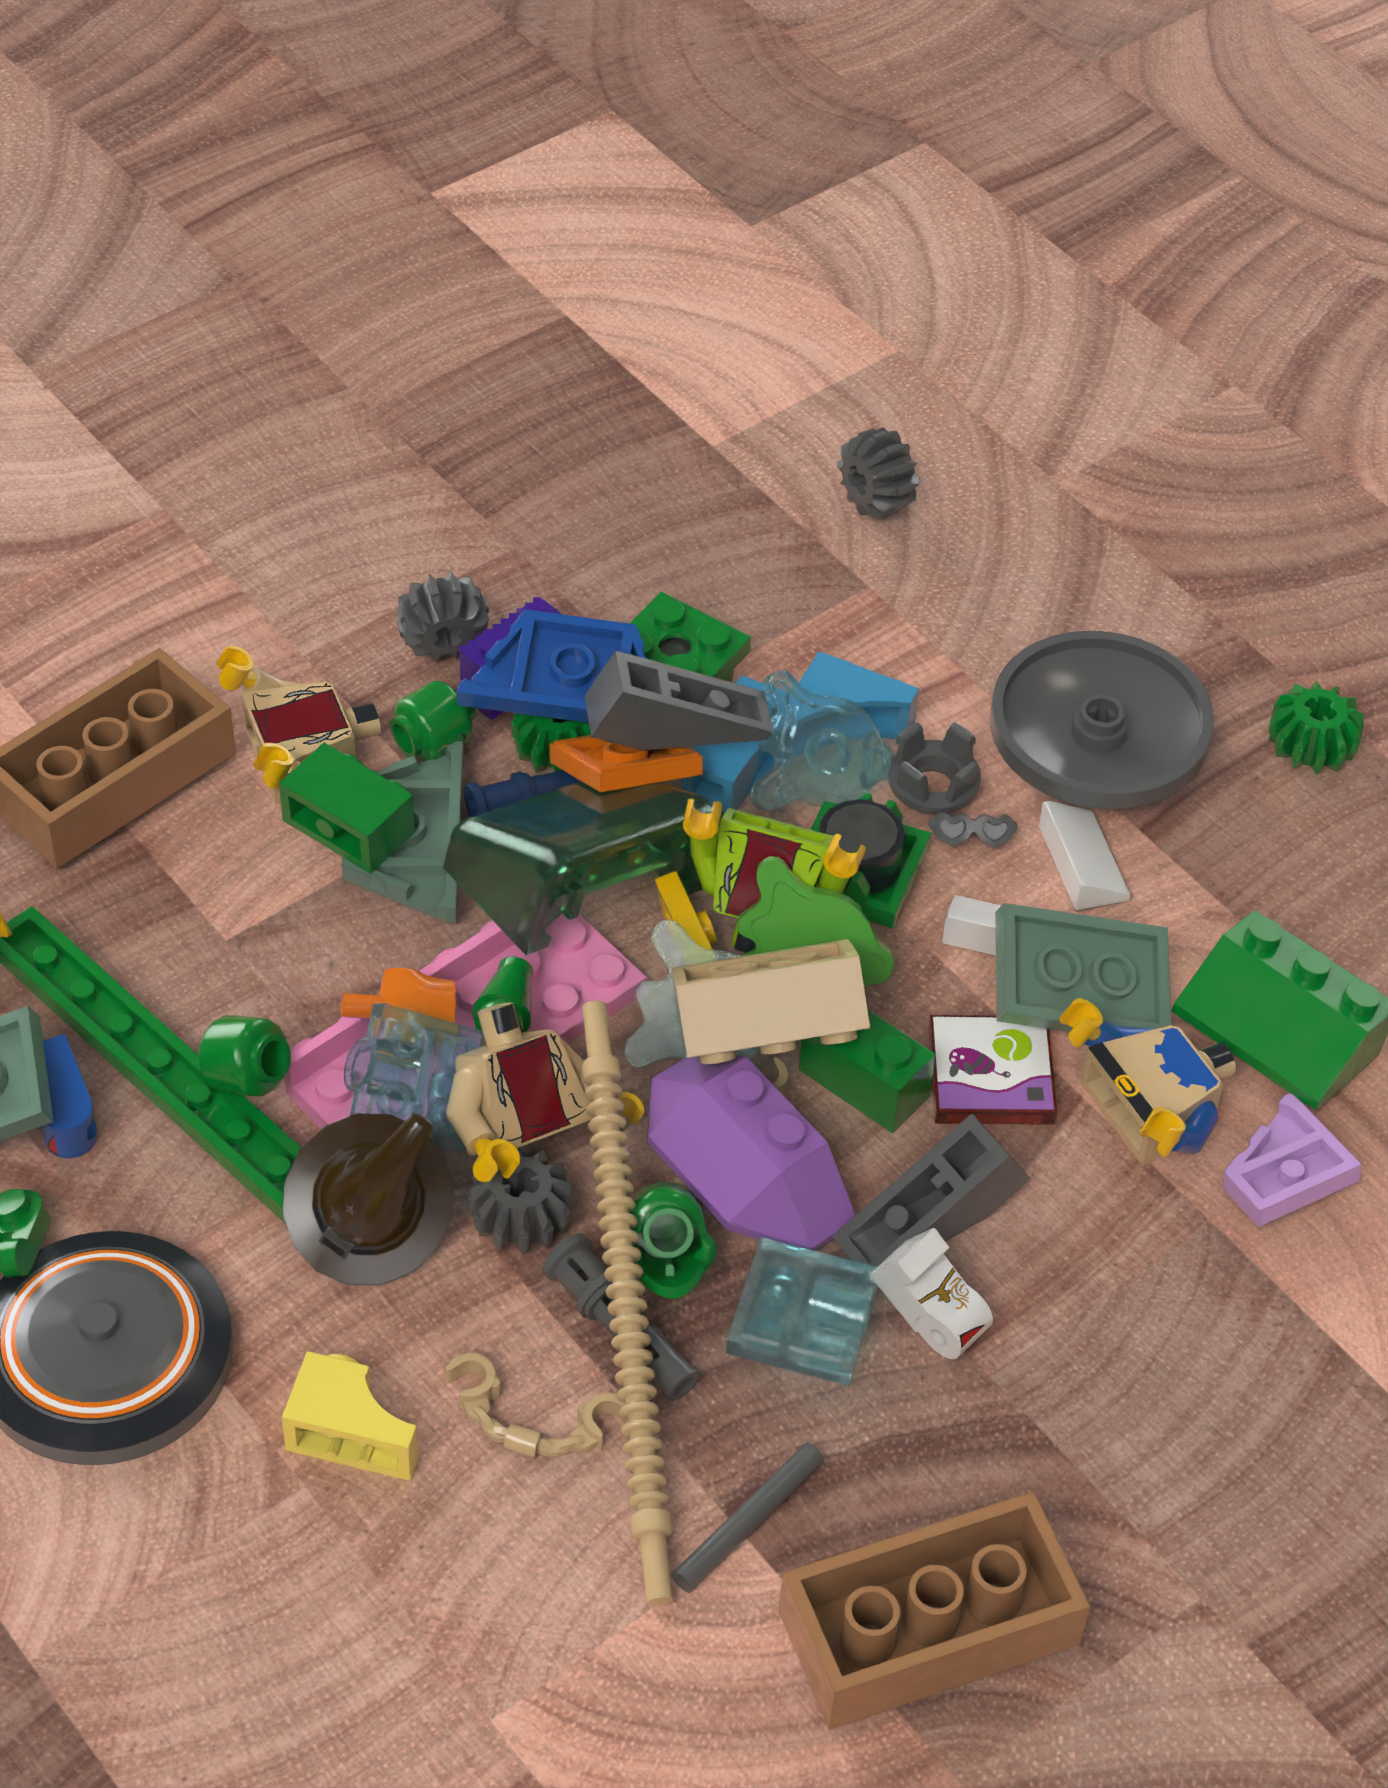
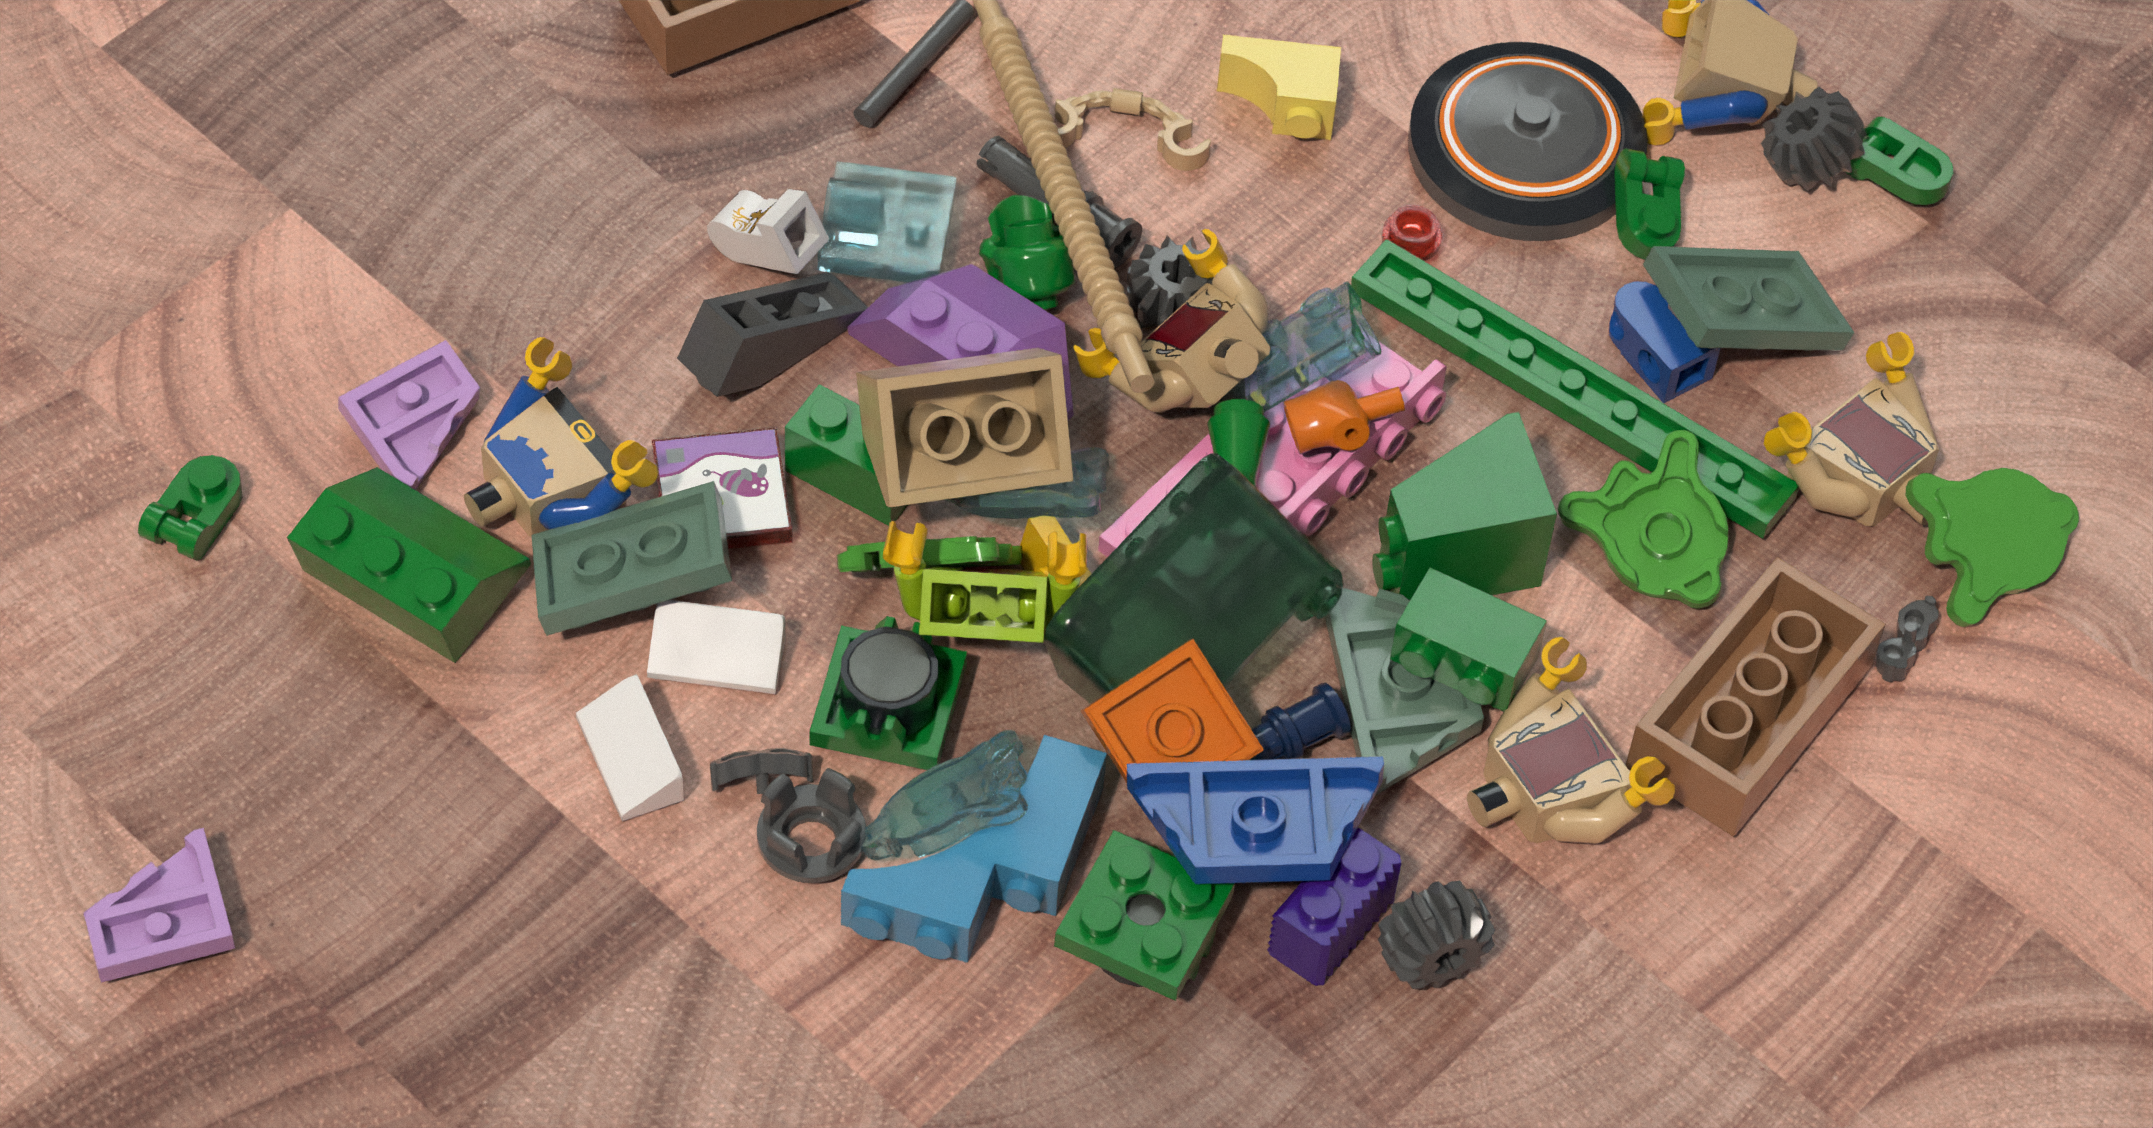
camera: 170 degrees right, 5 degrees up
green head [198,1015,291,1096] -> none
dark brown piece [283,1113,454,1285] -> none
green head [390,680,476,761] -> none
dark grey slope [584,650,773,750] -> none
dark grey dish [990,631,1214,809] -> none
green gear [1268,681,1364,774] -> none
none -> slope [1372,412,1557,600]
none -> clear red plate [1382,205,1443,261]
none -> bright green tile [1558,430,1729,608]

